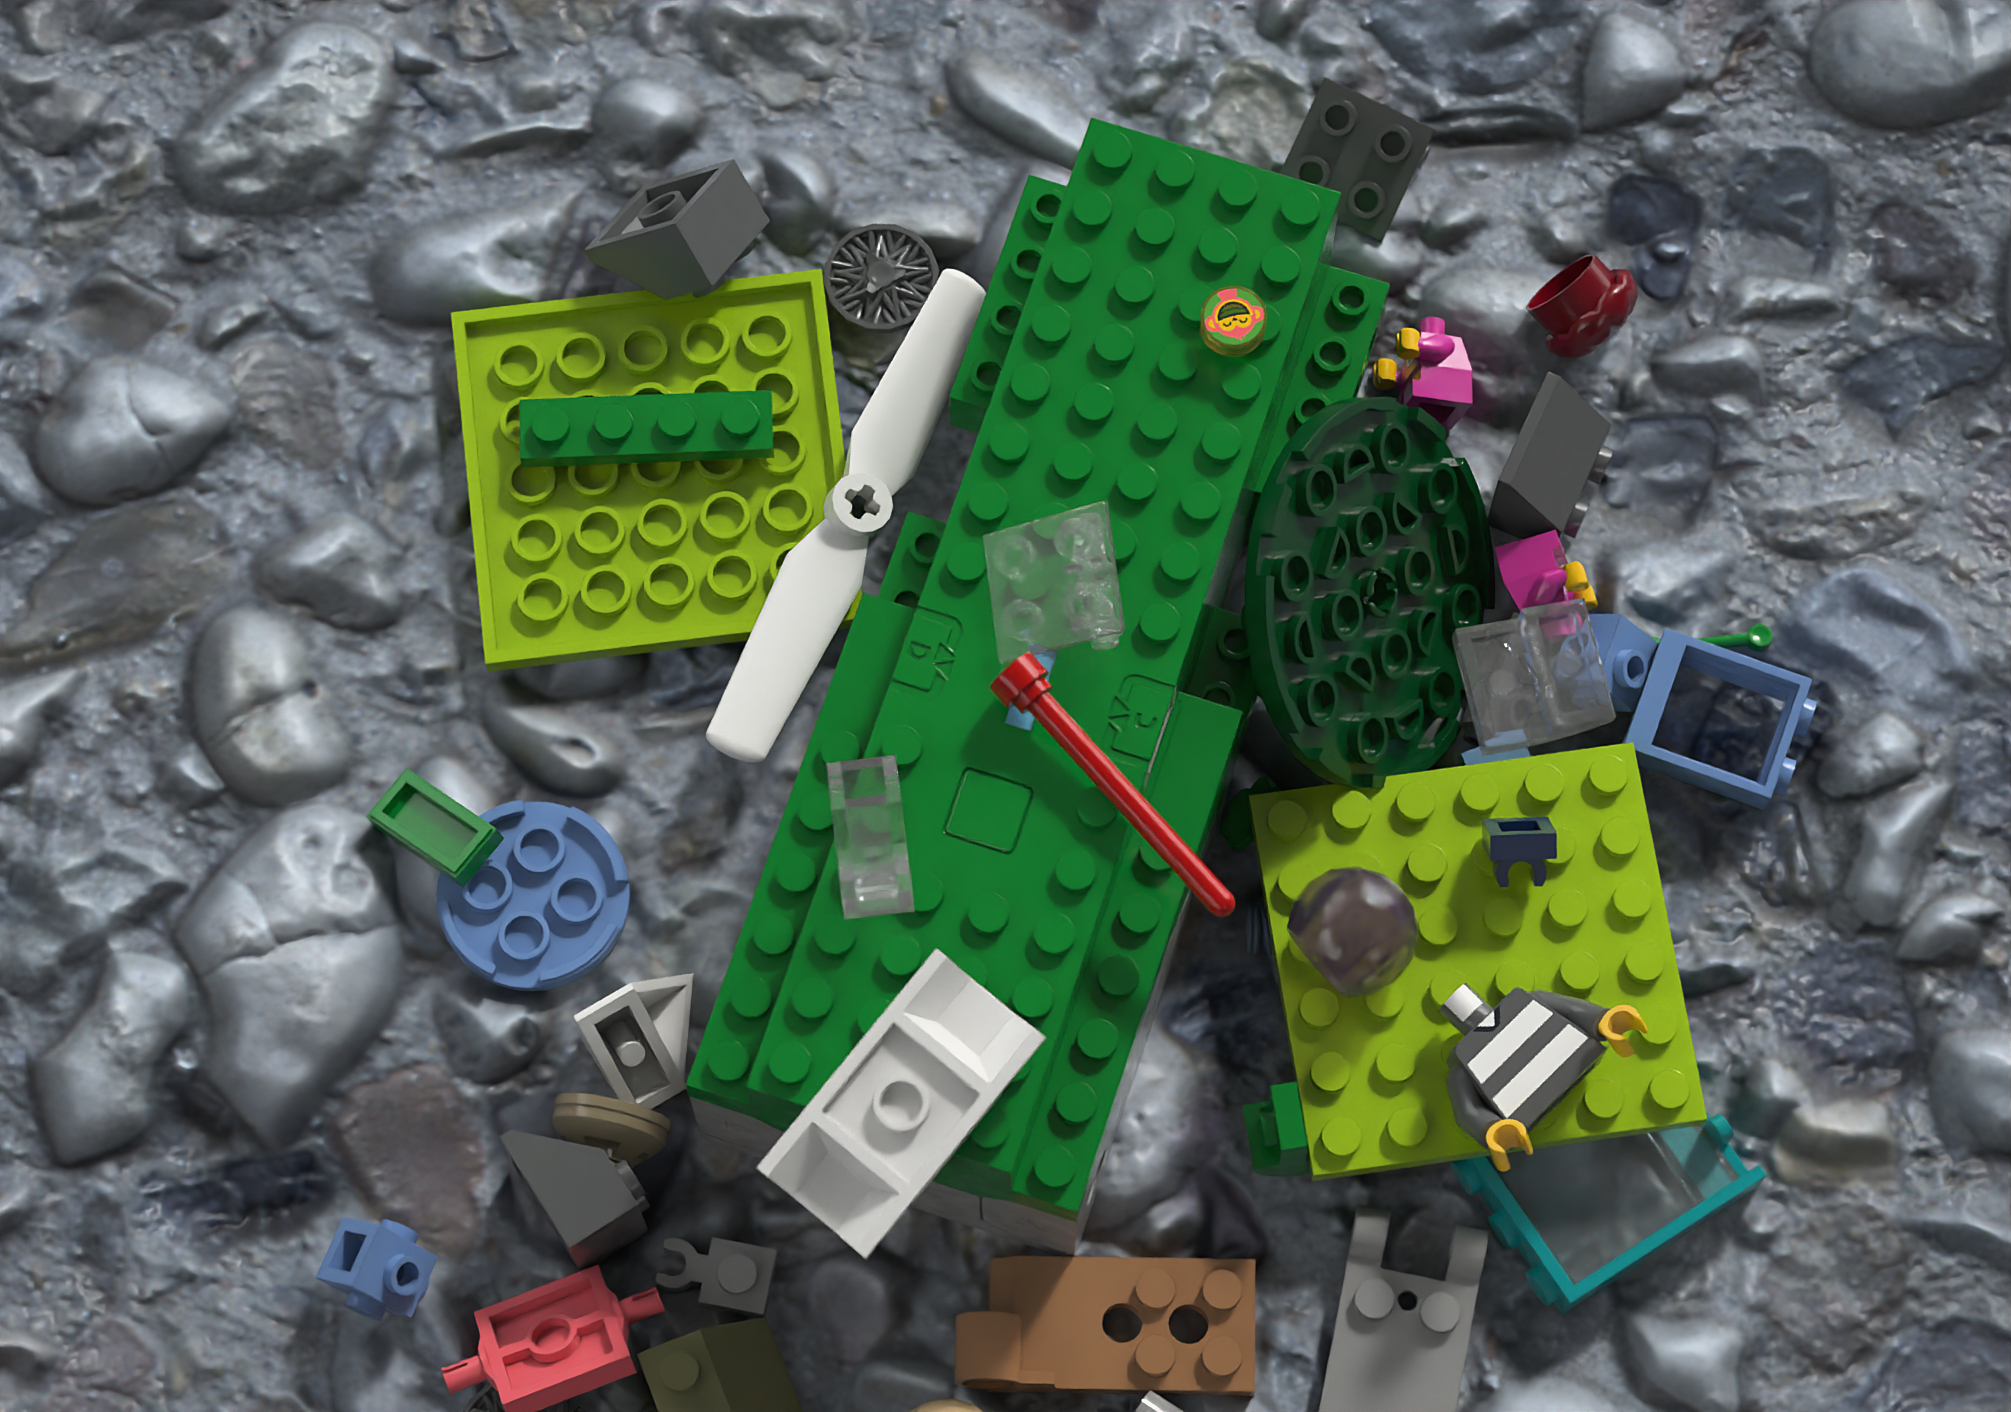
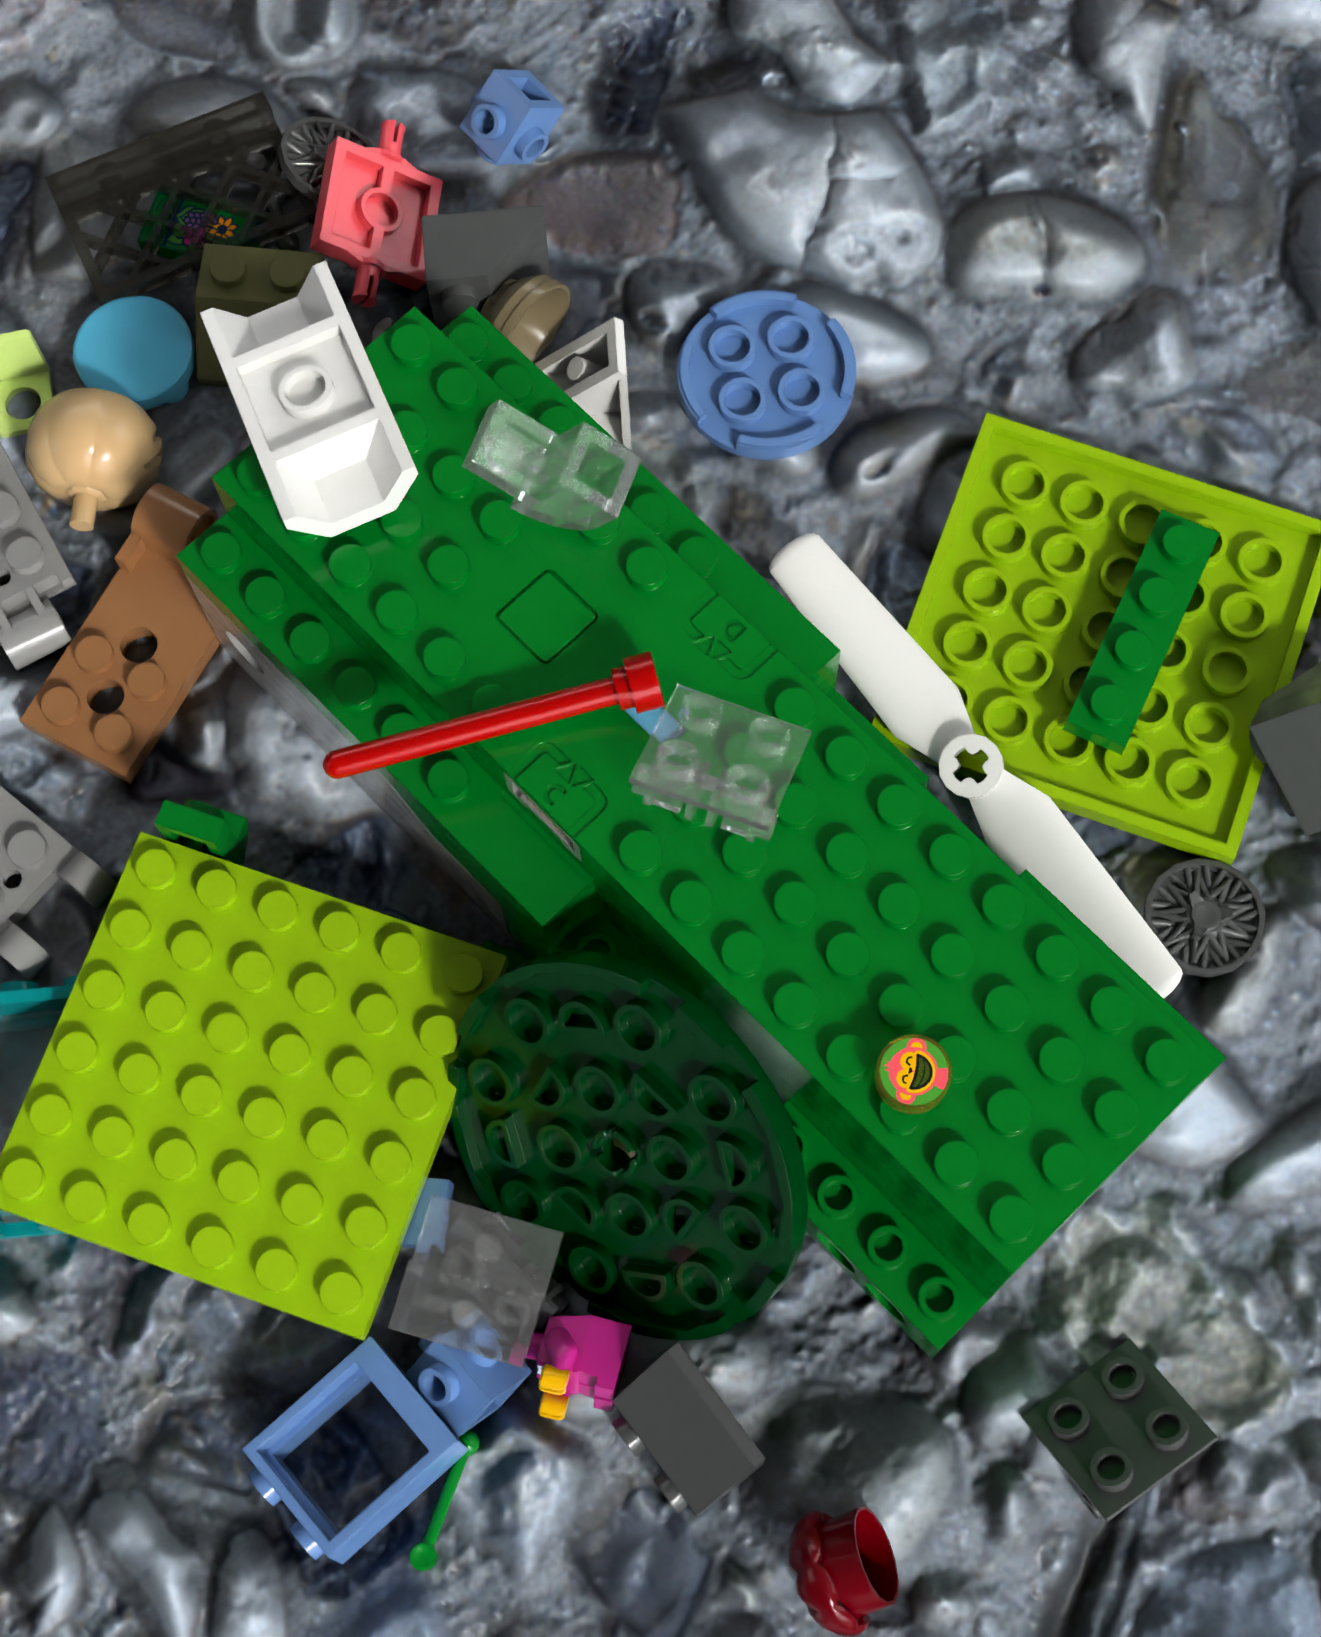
camera: 120 degrees right, 0 degrees up
green tile [366,768,504,888] -> none
helmet [1287,866,1419,999] -> none
dark pink piece [1373,317,1472,430] -> none
torso [1439,983,1649,1172] -> none
dark blue tile [1482,817,1557,888] -> none

